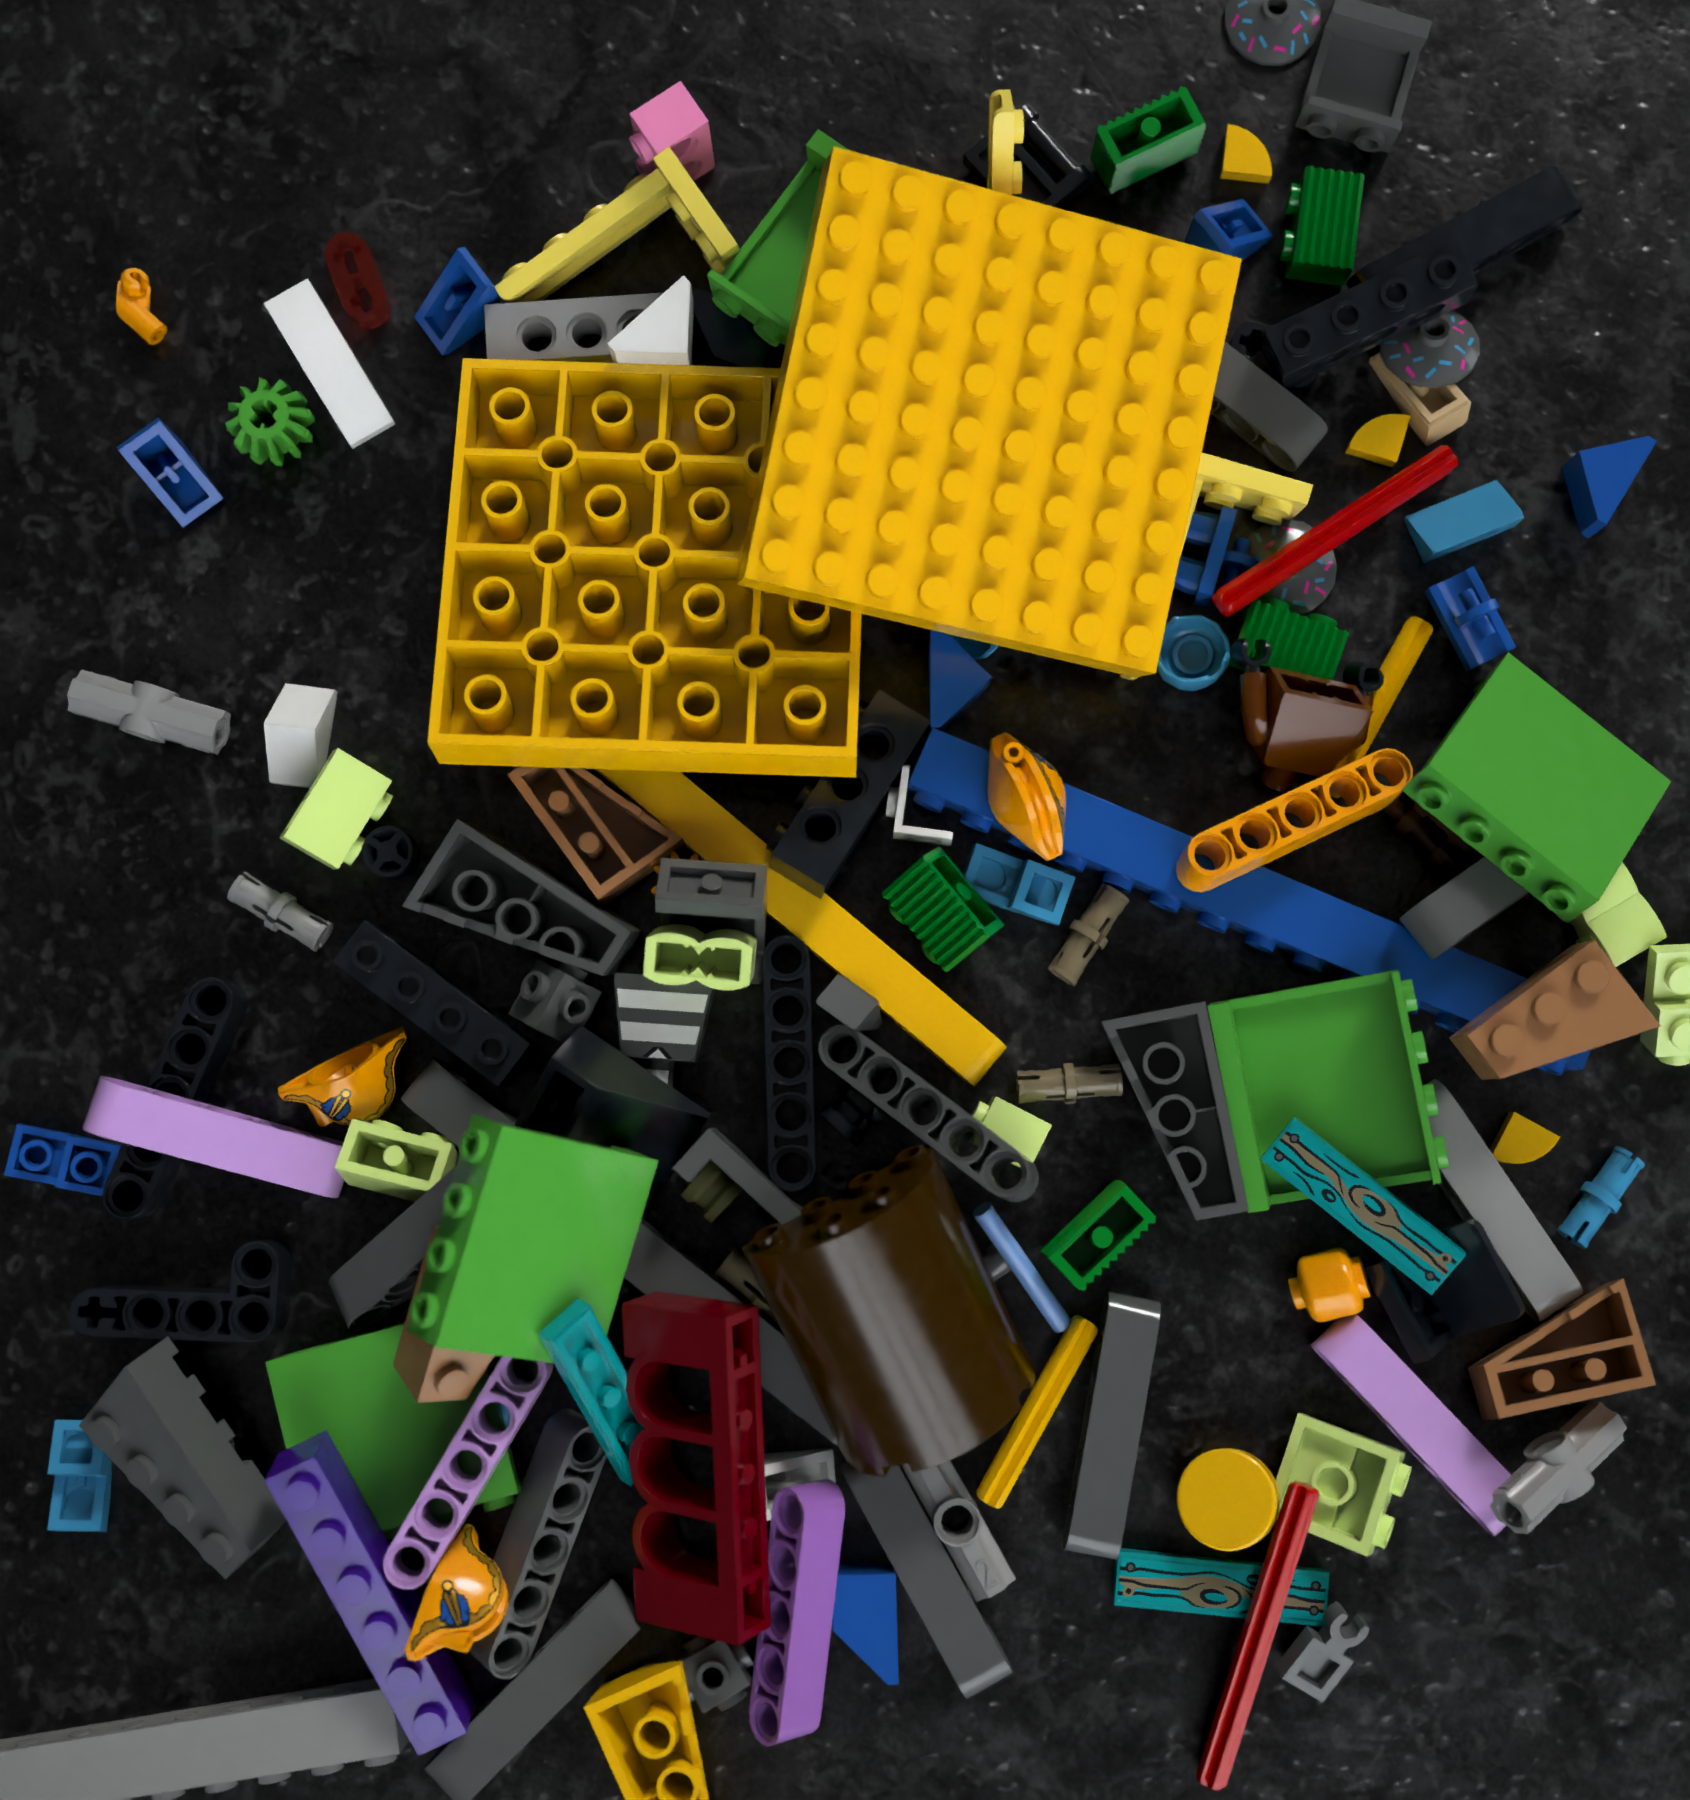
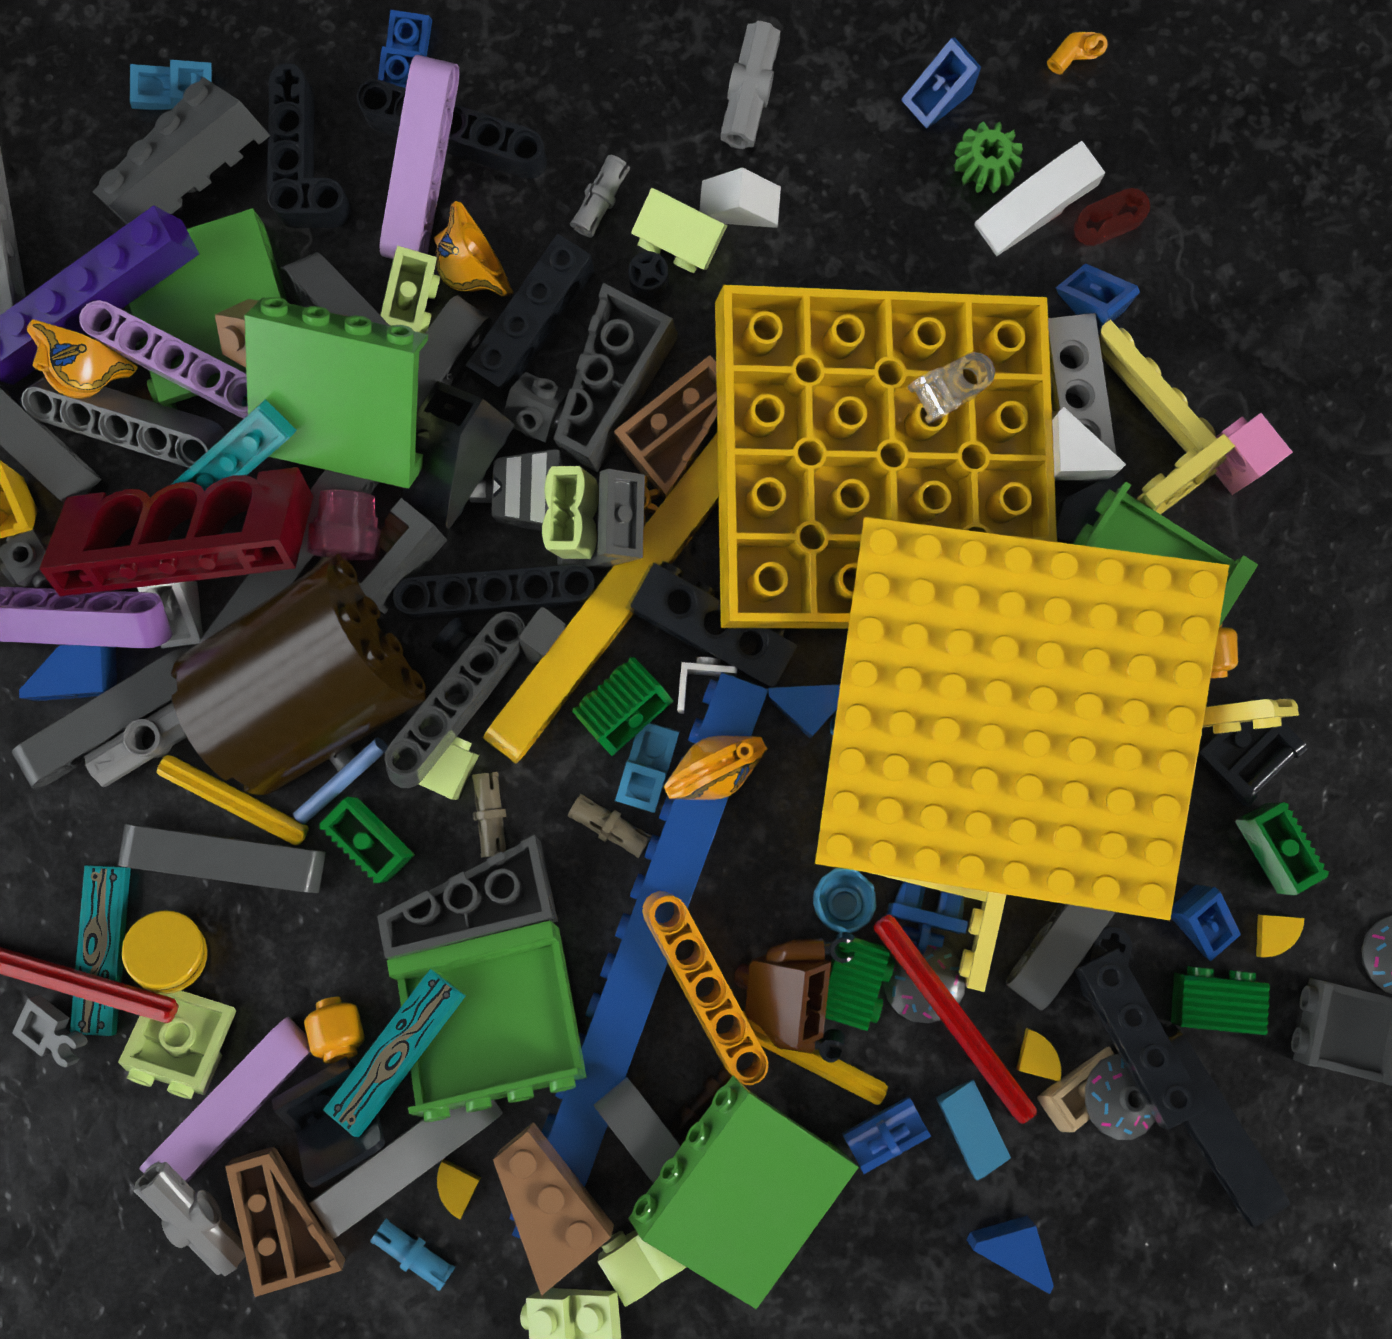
camera: 90 degrees right, 0 degrees up
none -> clear pink piece [307,489,381,560]
none -> clear piece [908,352,995,424]

